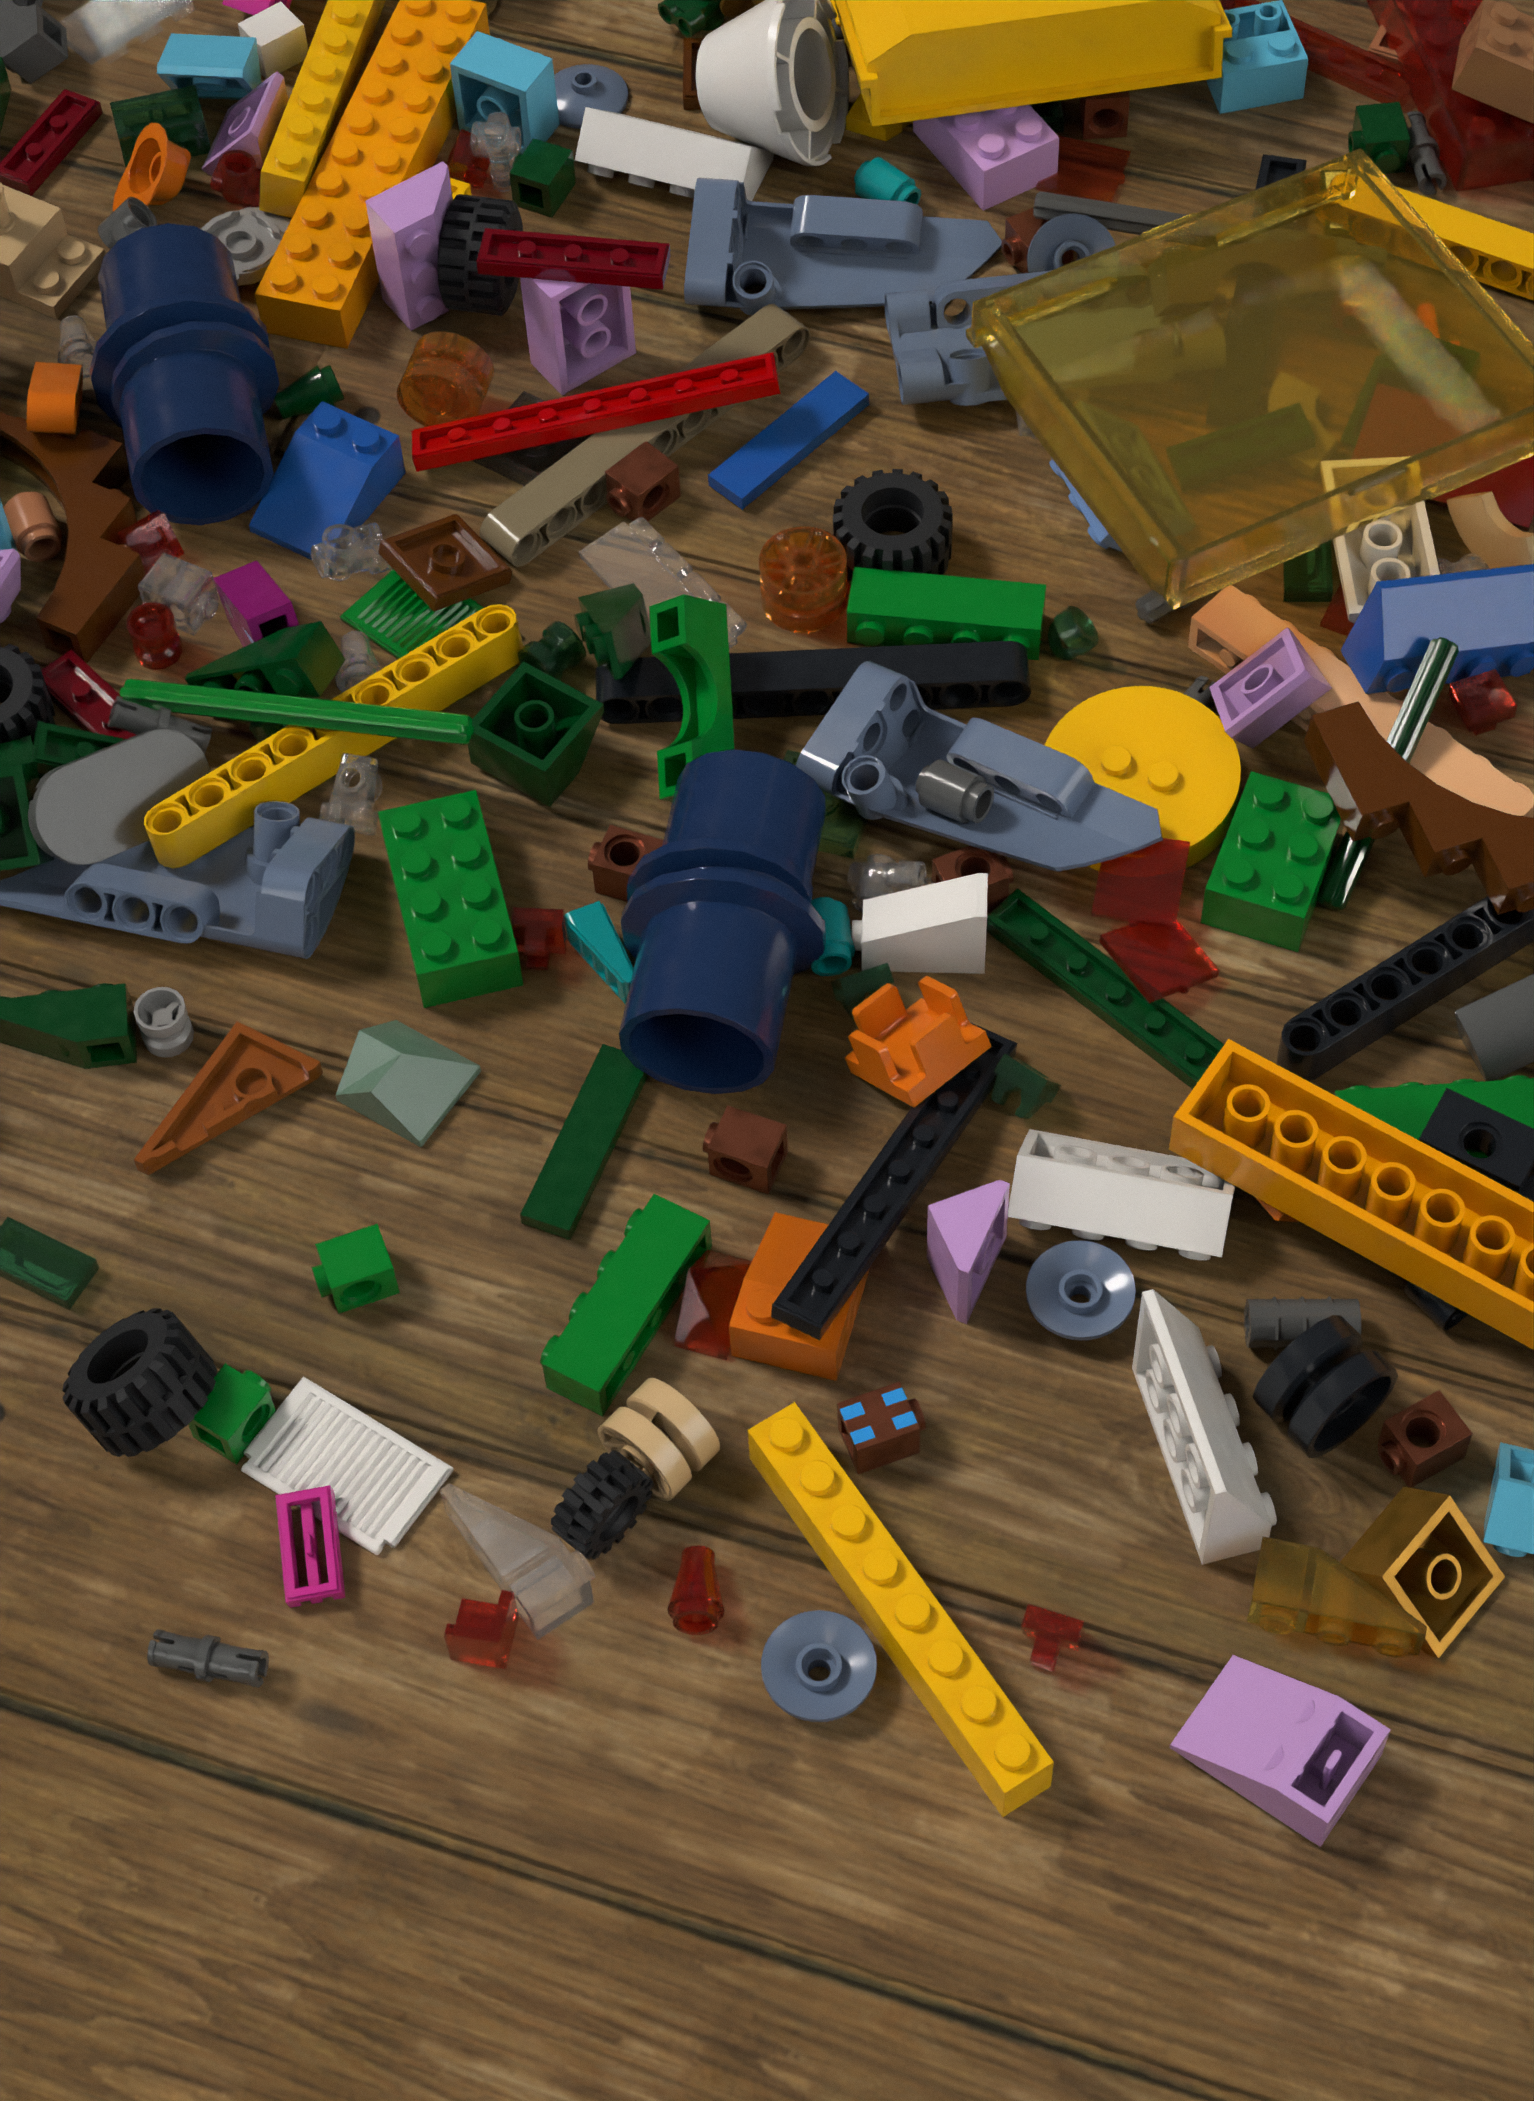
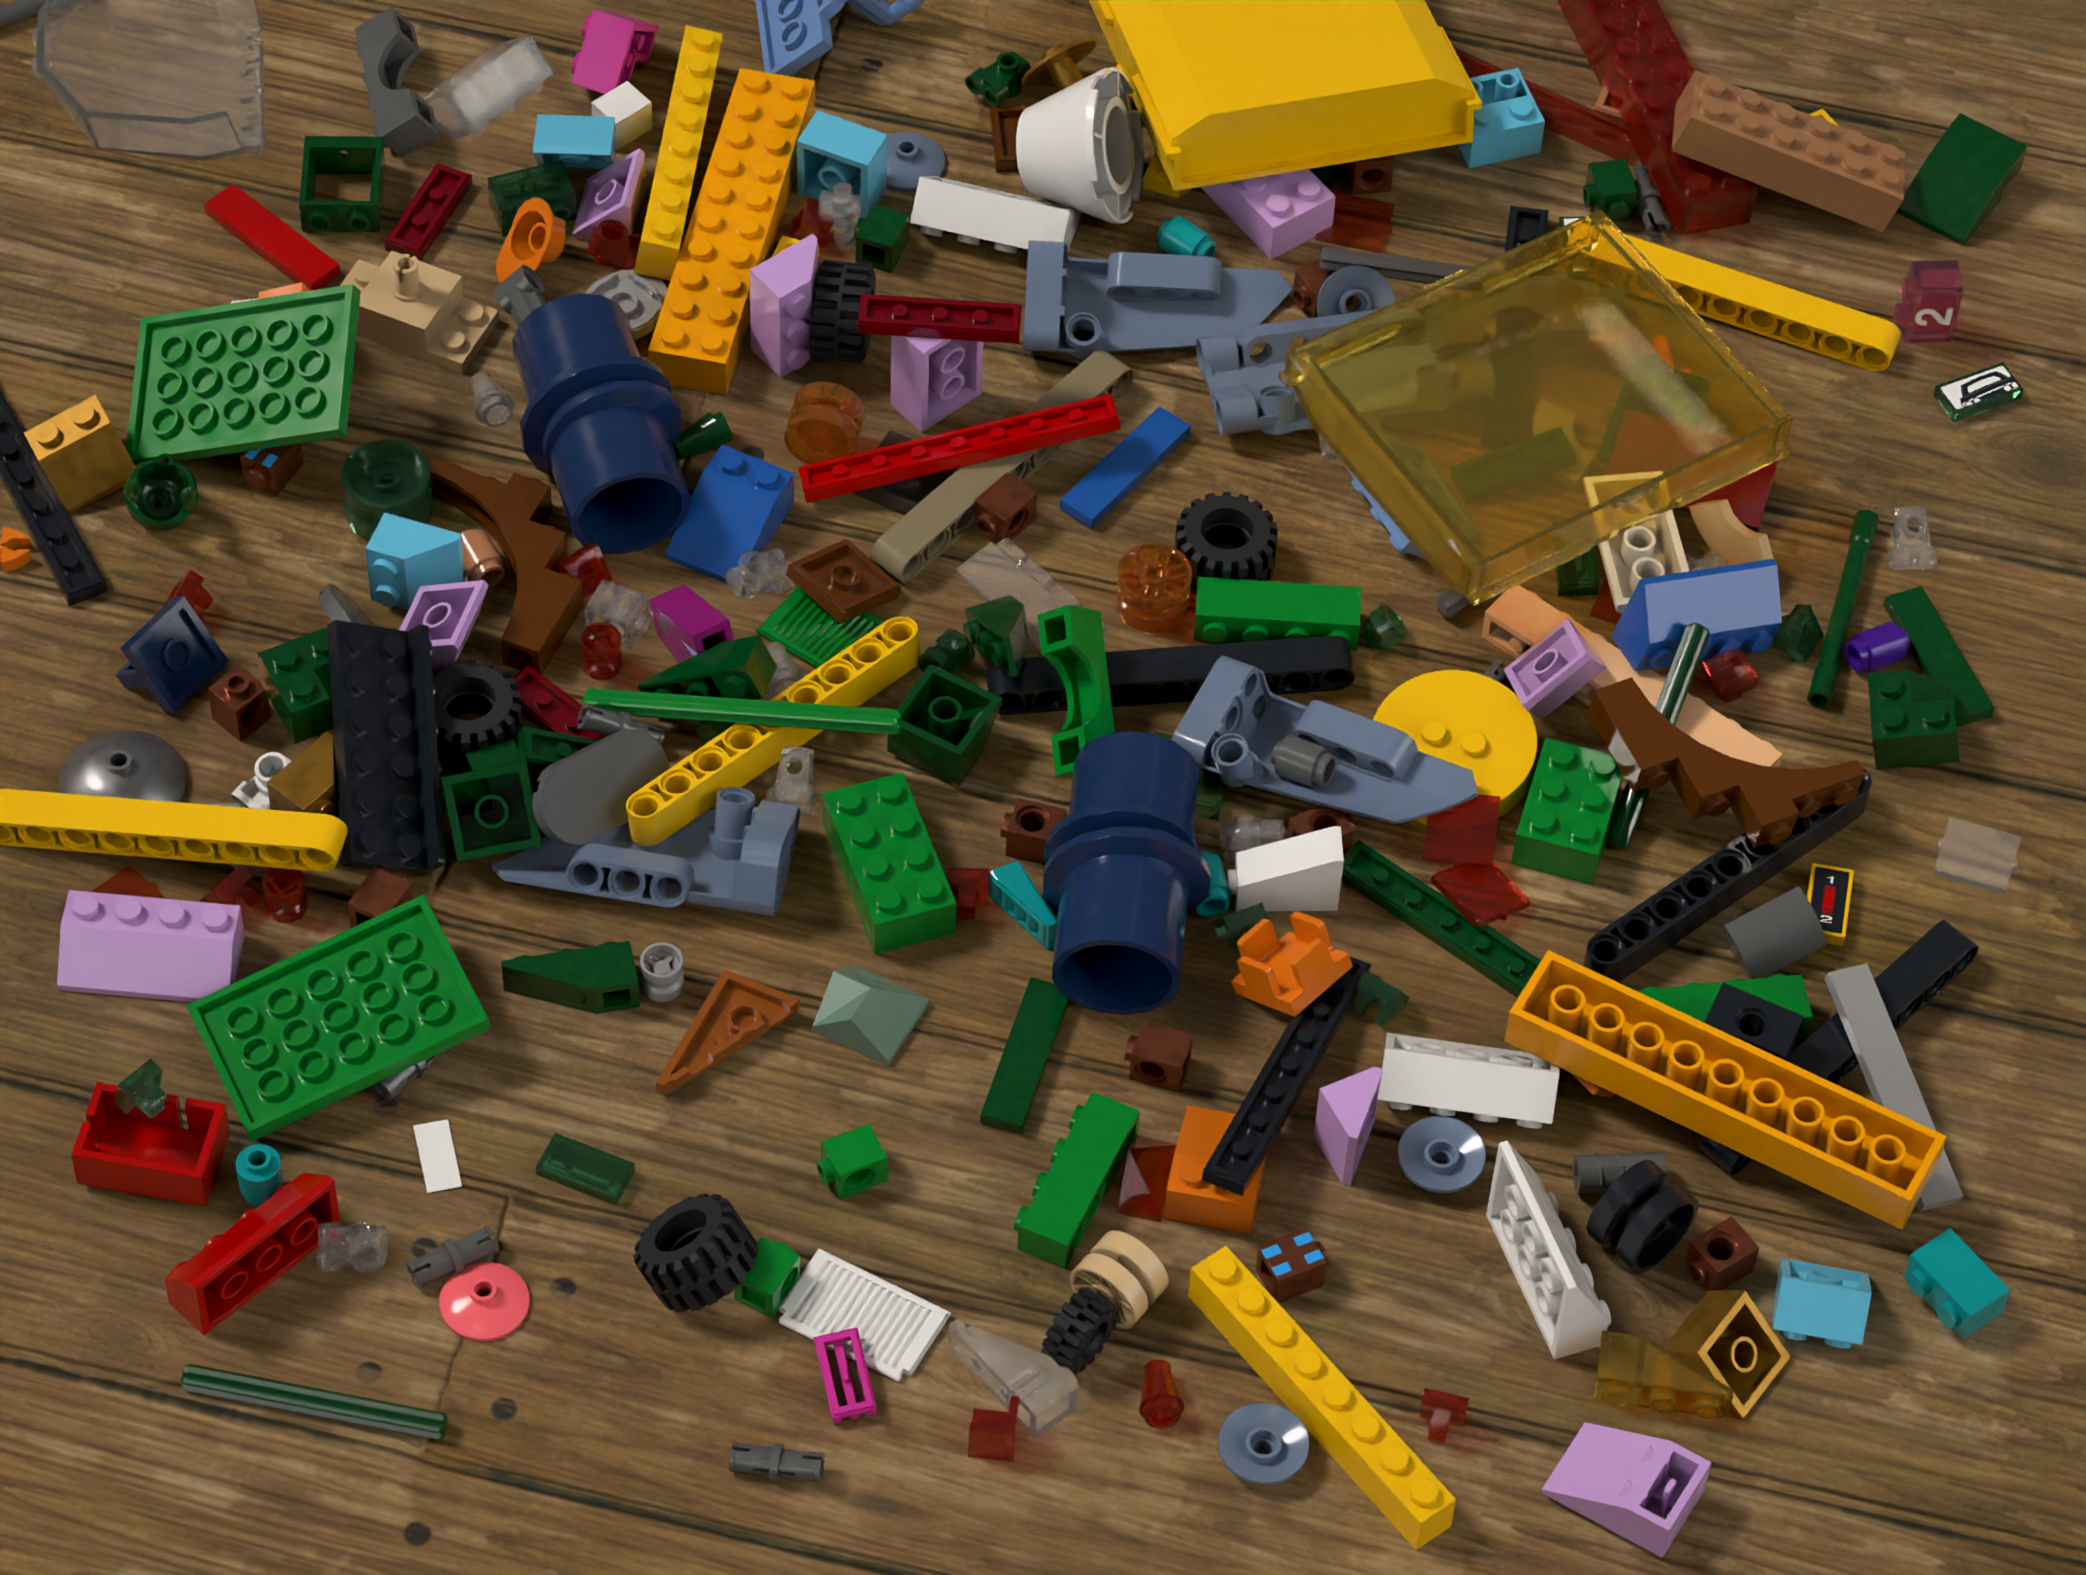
camera: 10 degrees left, 5 degrees down
orange beam [27,361,83,434] -> none

